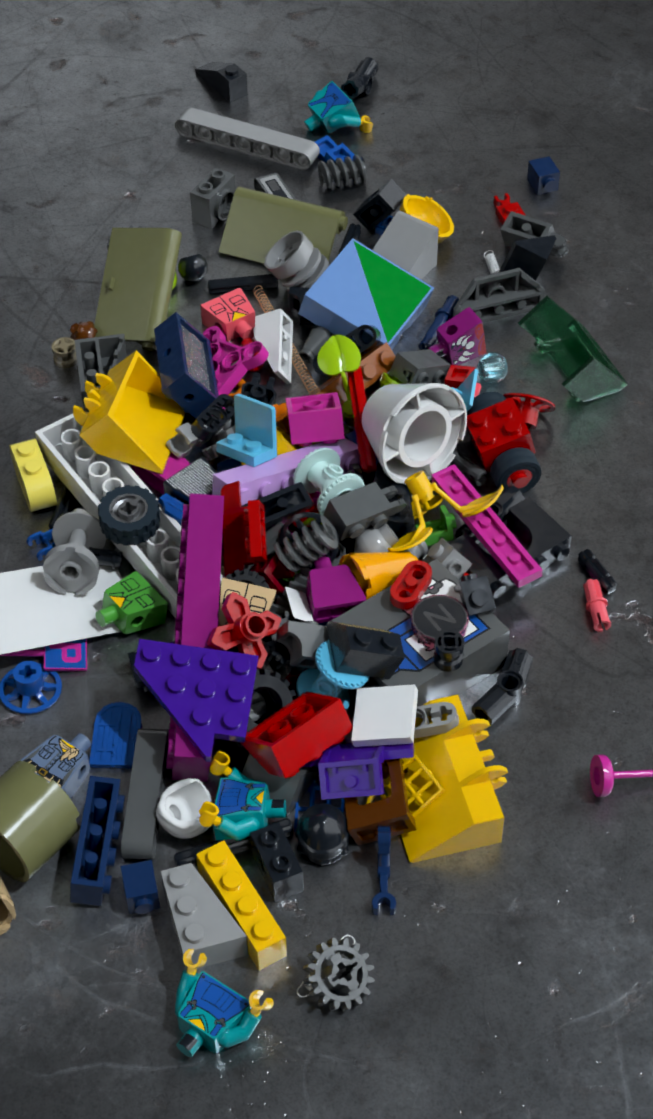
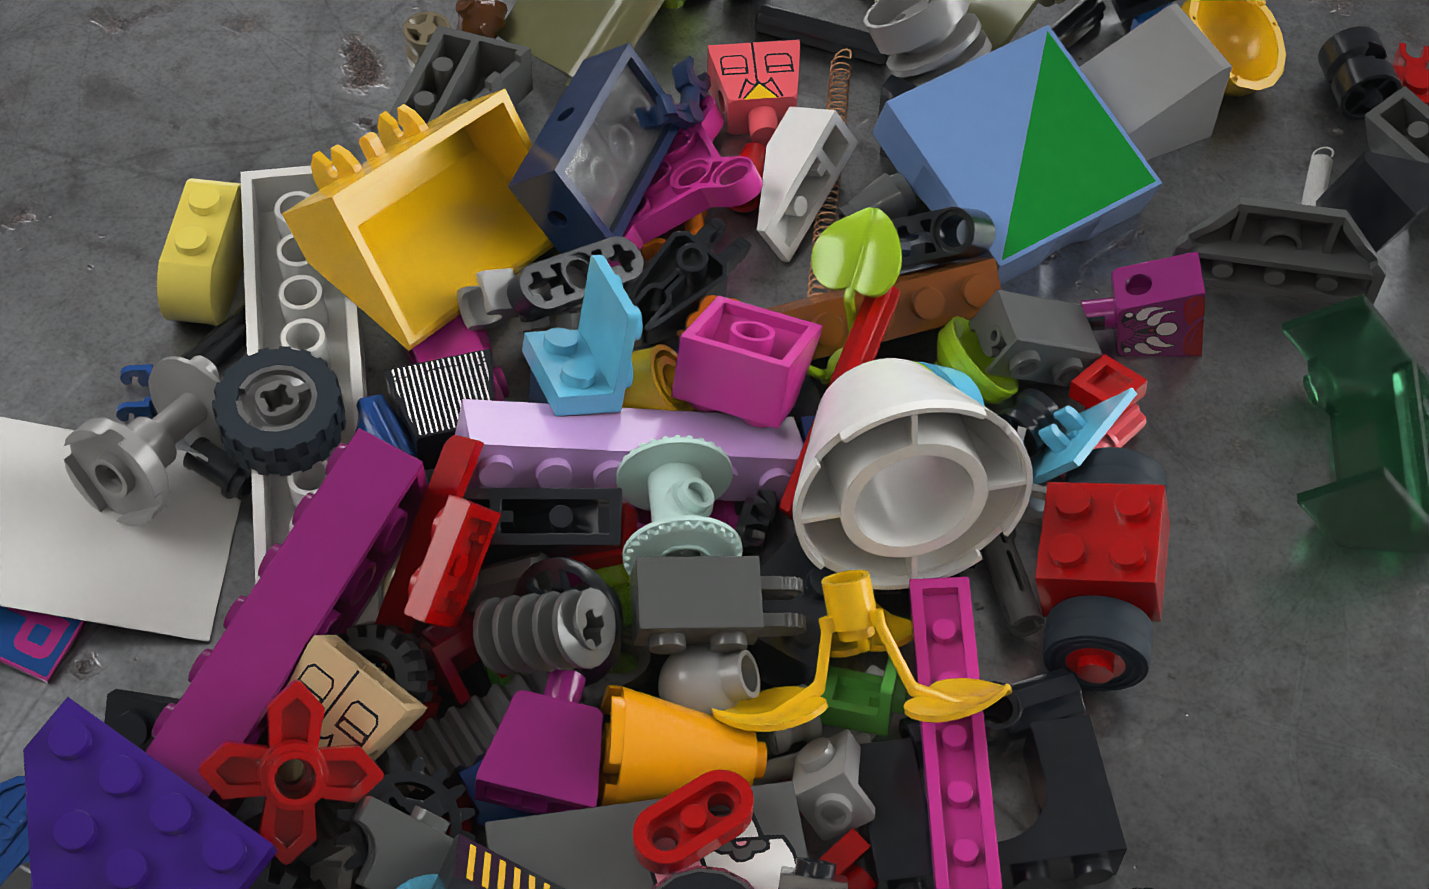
camera: 25 degrees right, 5 degrees up
bright green torso [95,571,168,634] -> none
white sticker [285,587,313,621] -> none
dark blue pin [418,295,459,350] -> none
clear light blue piece [477,352,508,384] -> none
red wheel [503,393,556,429] -> none
none -> dark blue piece [634,56,711,130]
none -> black wheel [1318,26,1402,120]

